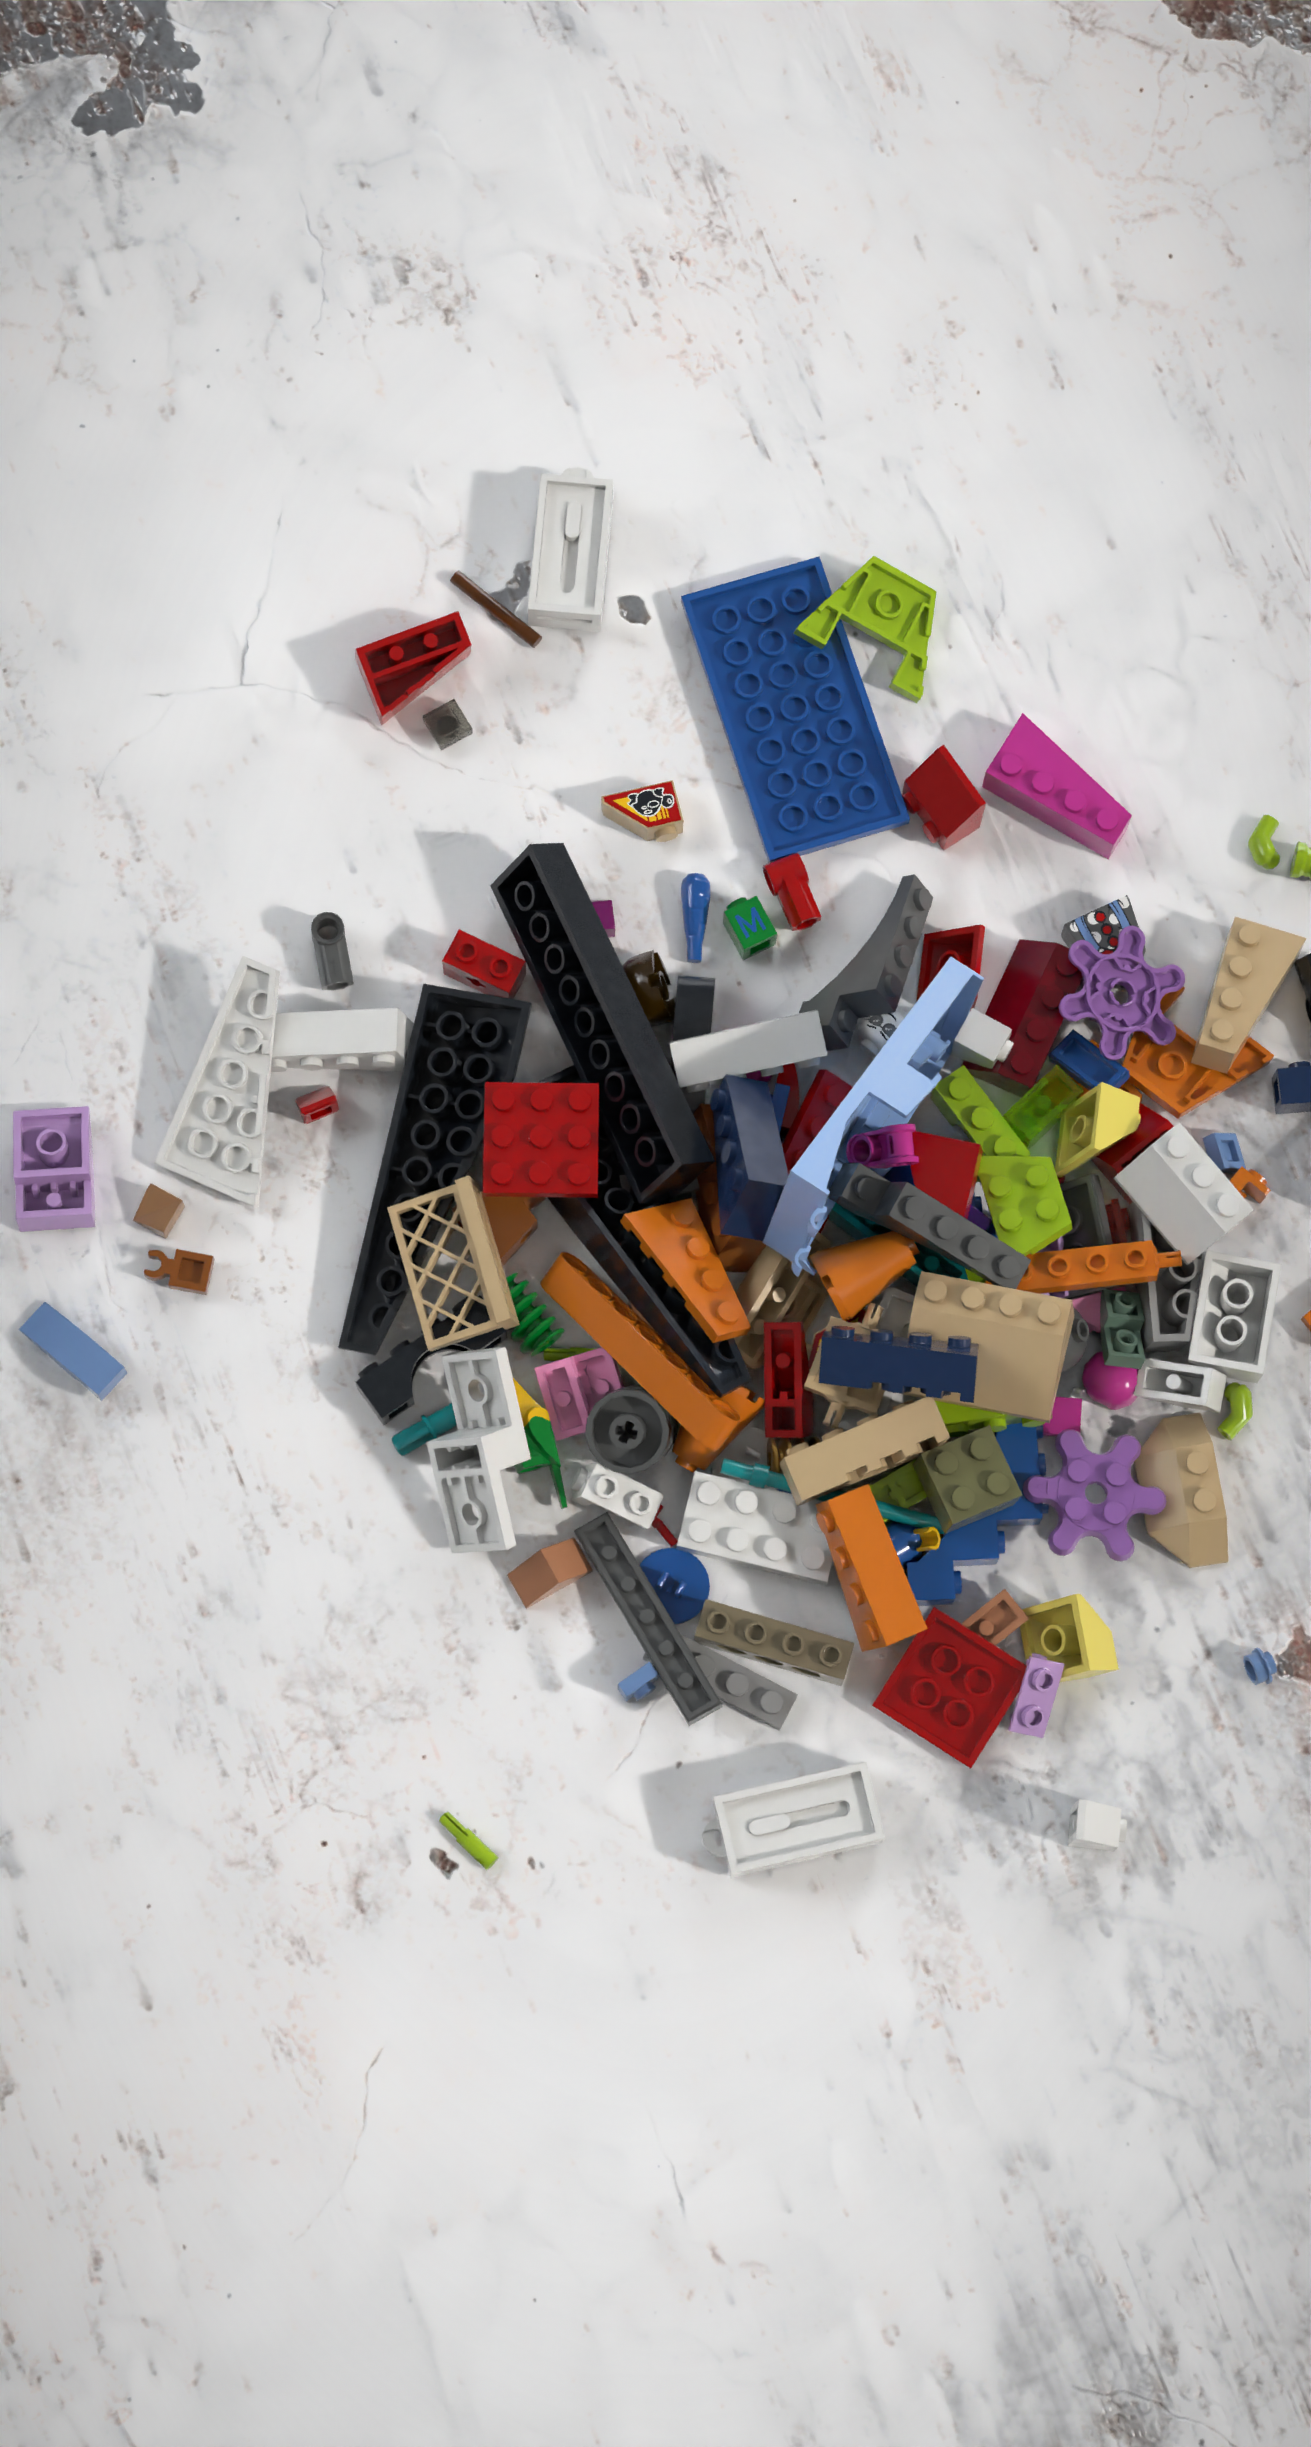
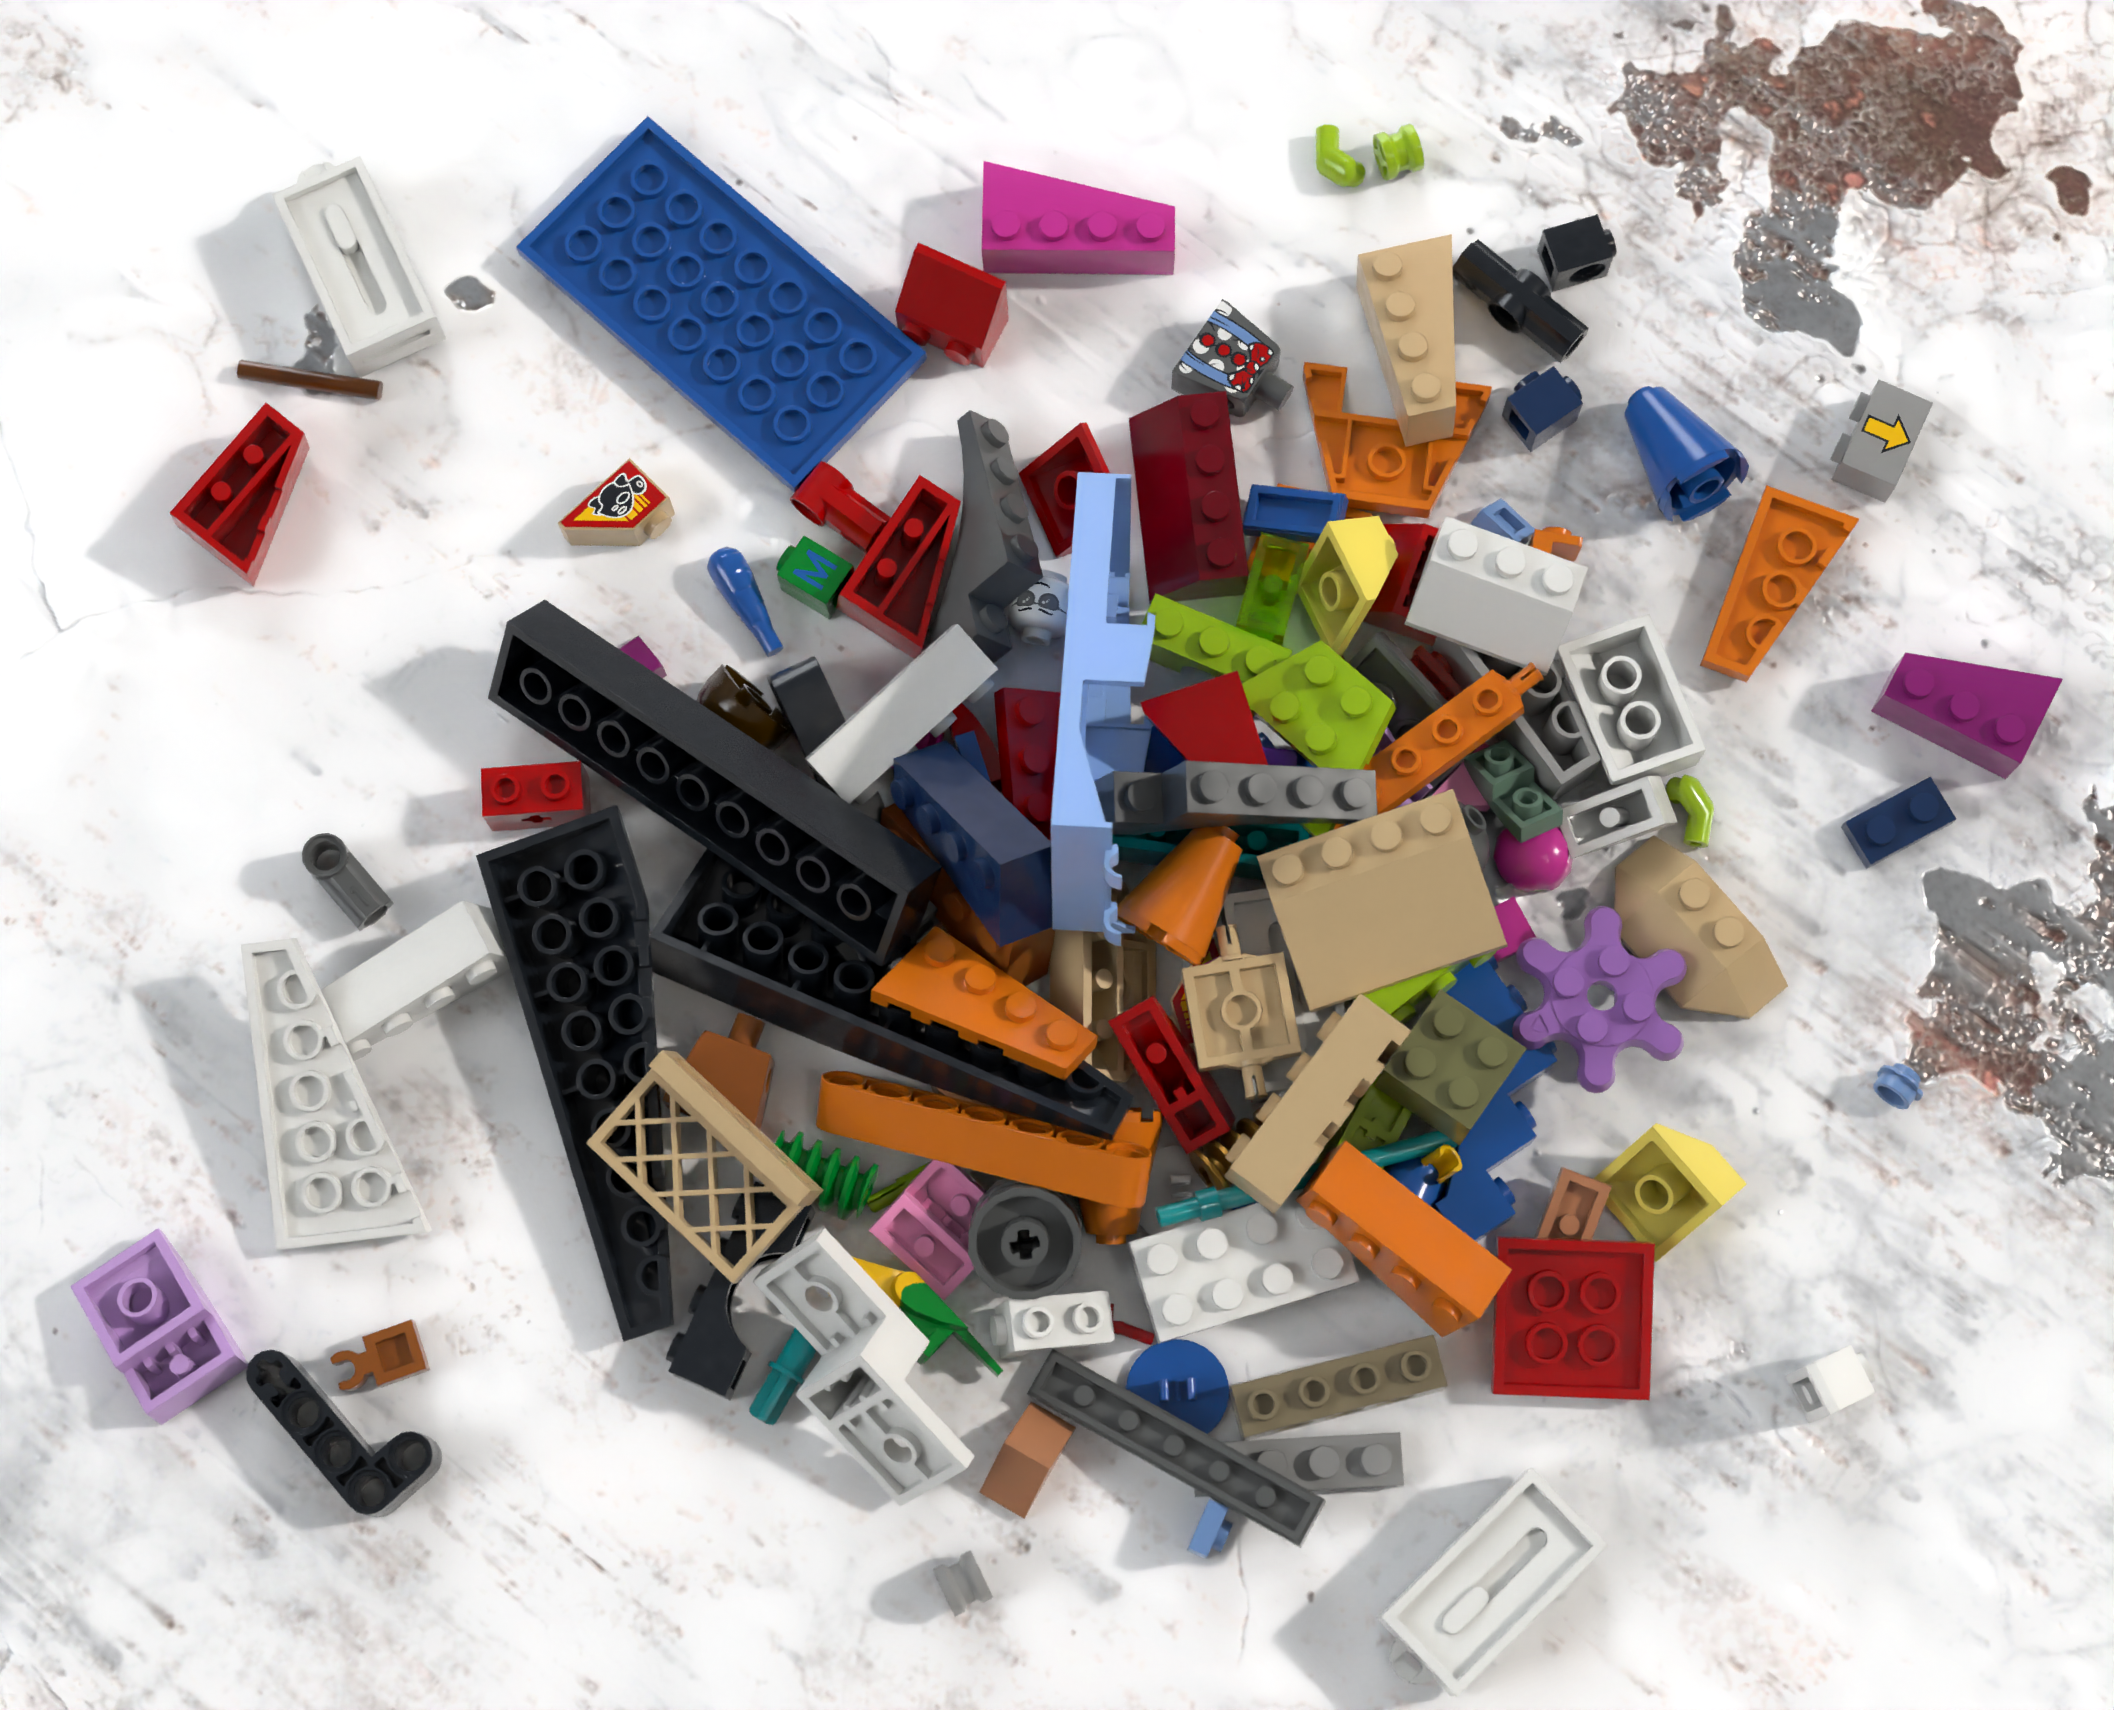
camera: 25 degrees left, 0 degrees up
medium blue slope [19,1302,127,1401] -> none
medium nougat slope [133,1183,185,1239] -> none
red slope [295,1086,339,1124] -> none
clear smoke plate [422,699,473,751] -> none
red plate [483,1082,599,1198] -> none
lime wing [793,556,937,703] -> none
dark blue wedge [819,1326,979,1403] -> none
dark pink piece [846,1124,919,1168] -> none
white slope [951,1008,1014,1069] -> none
lavender hinge [1008,1653,1065,1738] -> none
medium lavender plate [1059,926,1185,1060] -> none
none -> black beam [246,1350,442,1517]
none -> red wedge [836,475,961,659]
none -> light grey wheel [933,1550,993,1617]

